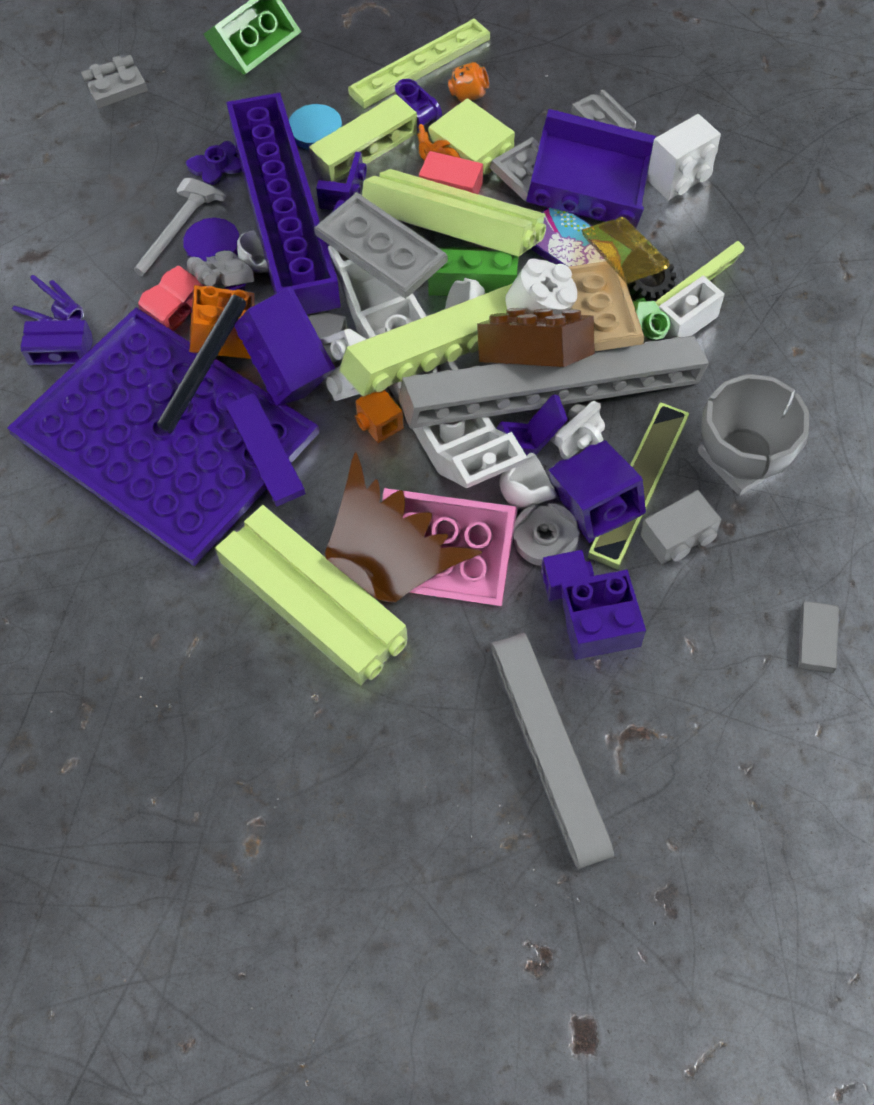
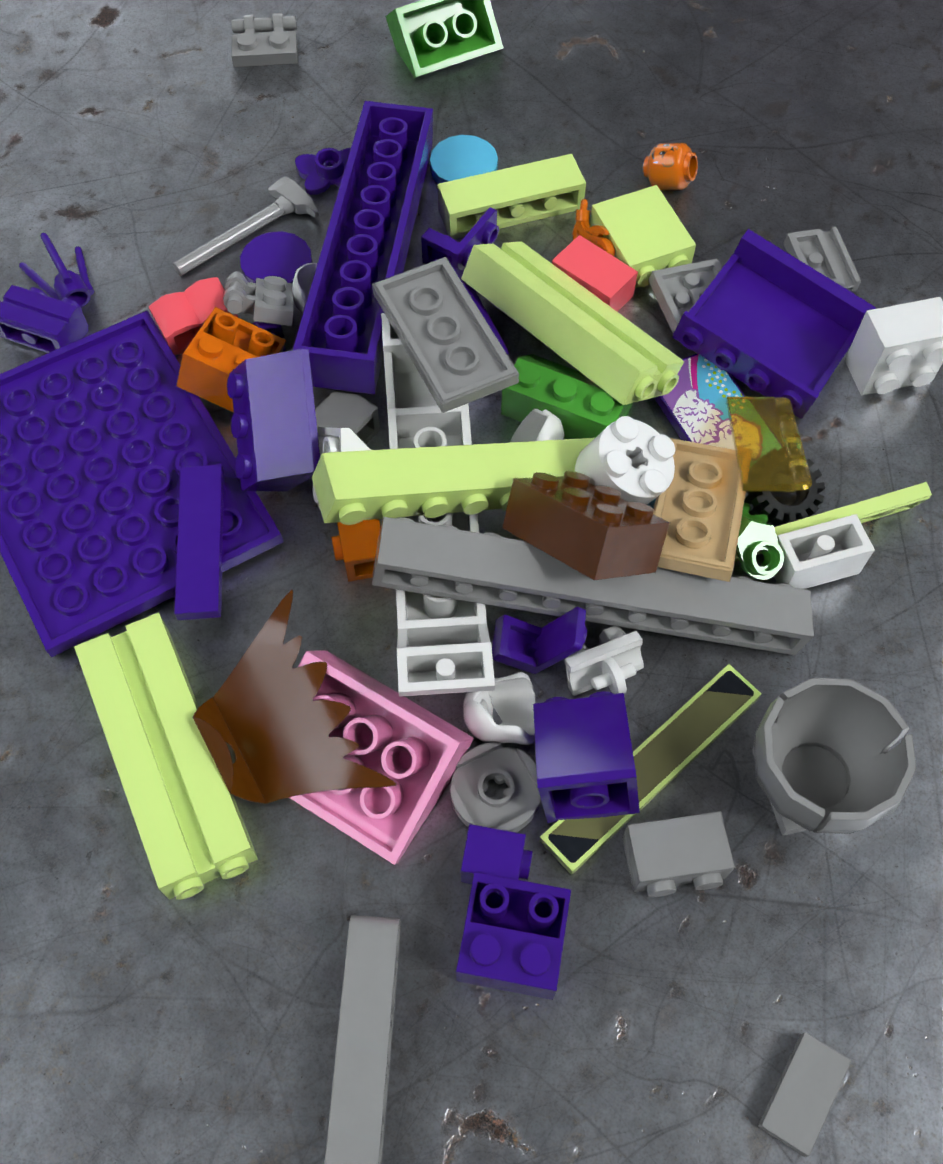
camera: 20 degrees right, 0 degrees up
black axle [157,295,246,434] -> none
yellowish green tile [348,19,490,109] -> none
dark purple piece [395,79,442,132] -> none

